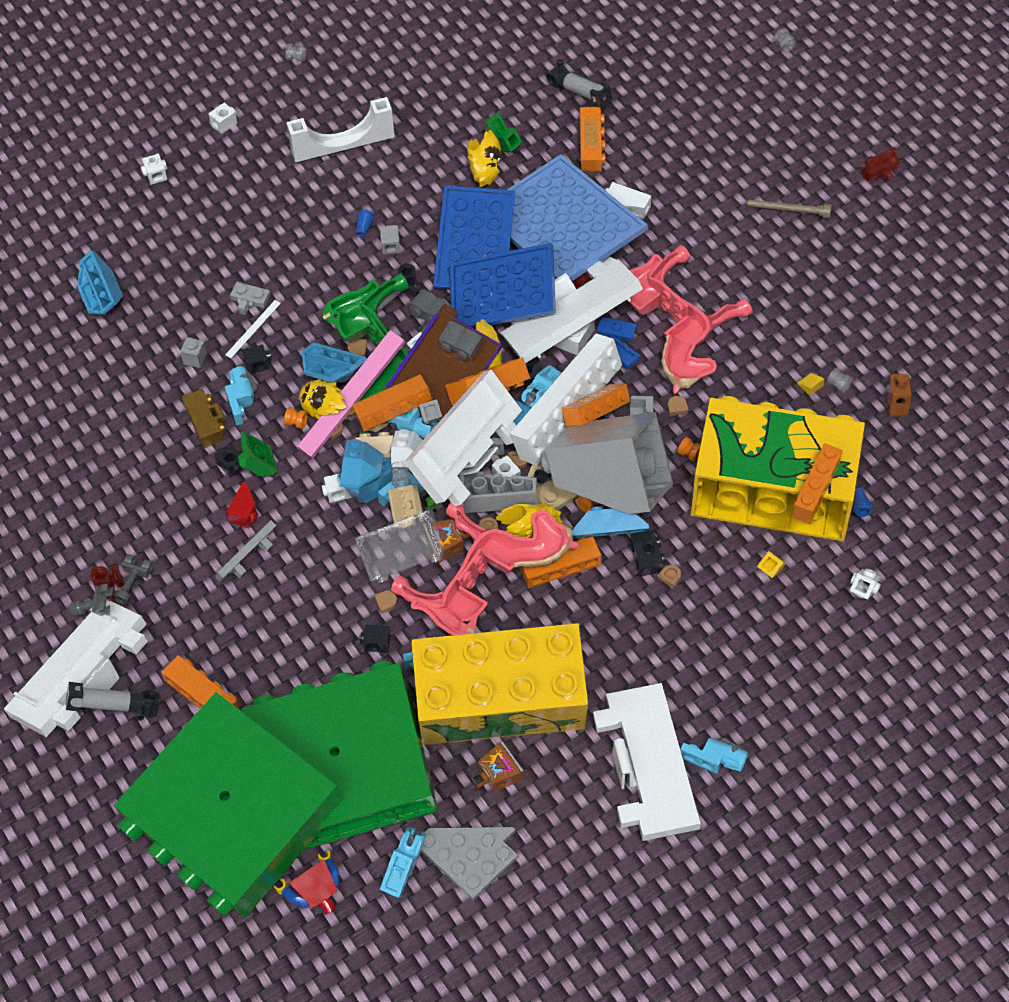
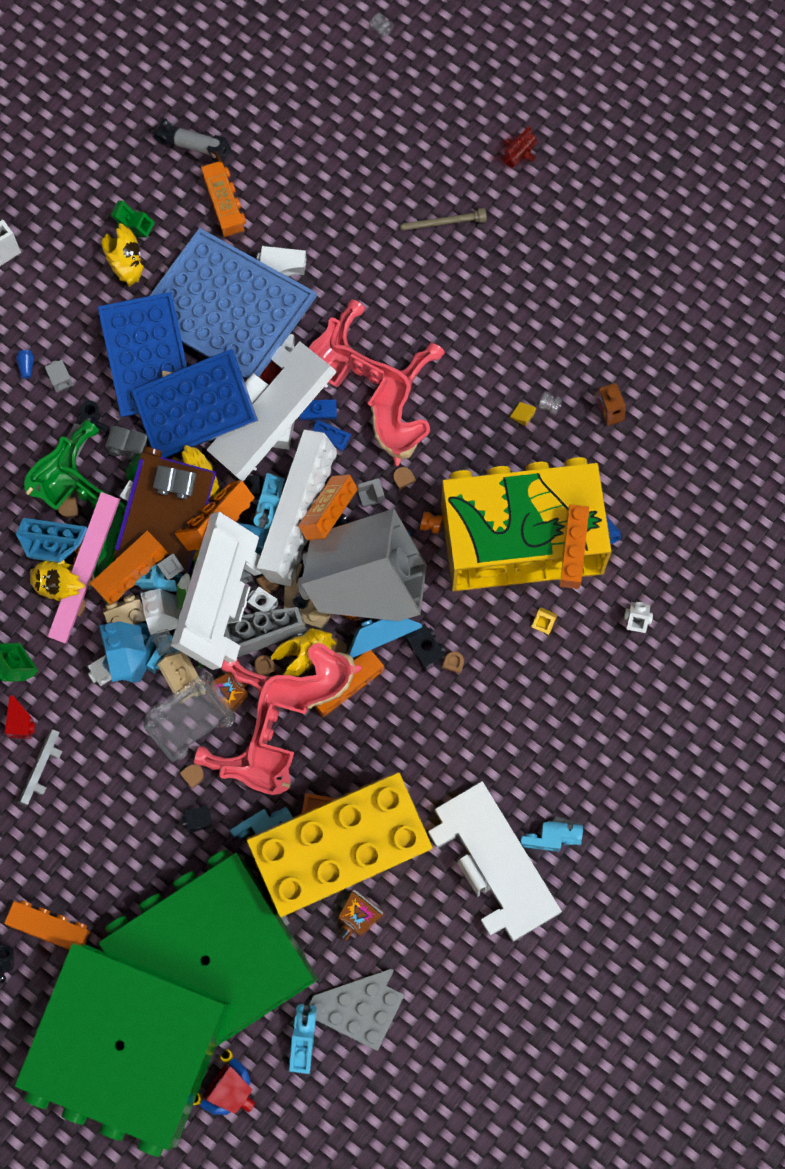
camera: 20 degrees left, 15 degrees up
orange wheel [284,407,308,429] -> none

